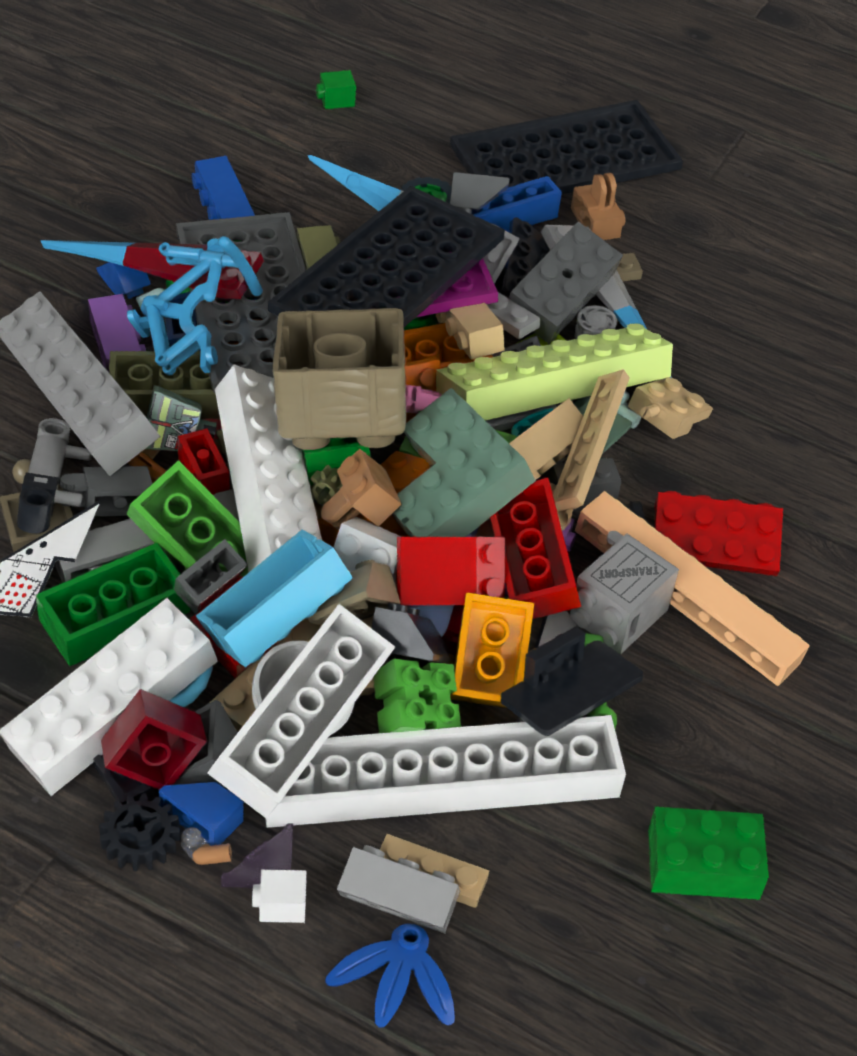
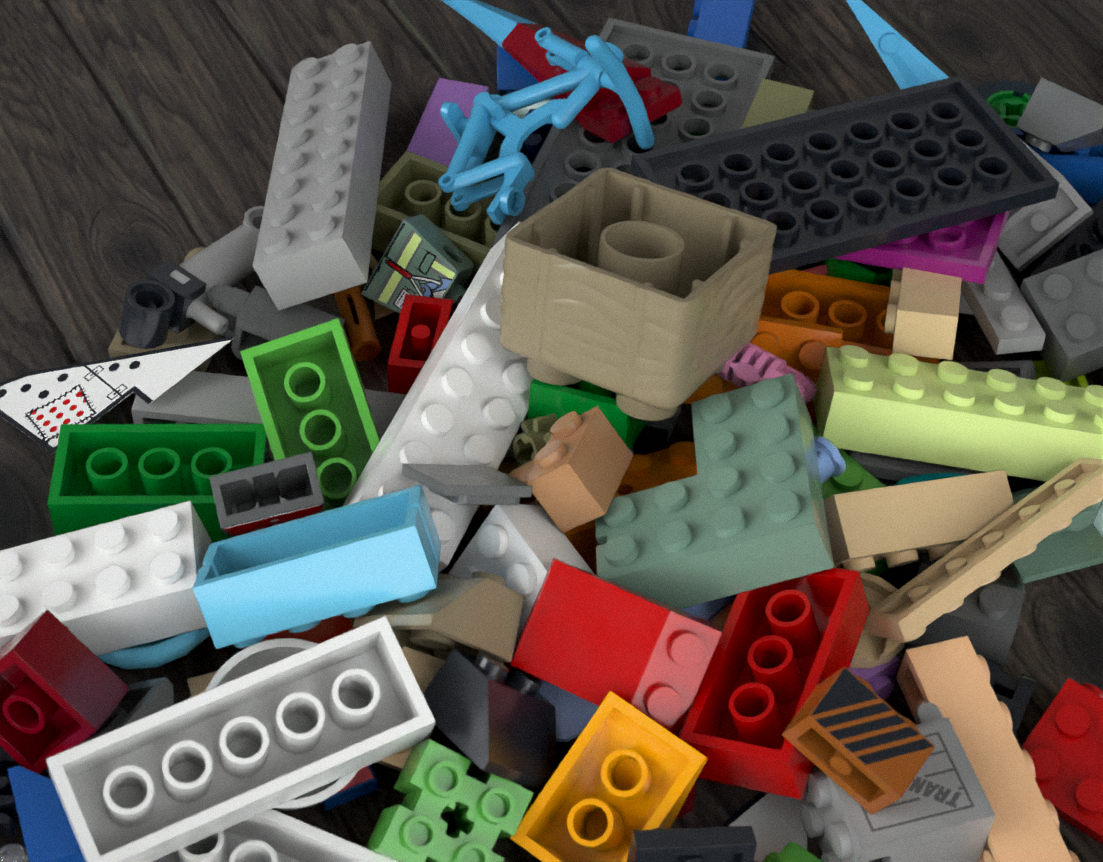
camera: 35 degrees right, 0 degrees up
none -> dark grey piece [402,464,532,505]
none -> dark orange brick [782,666,935,815]

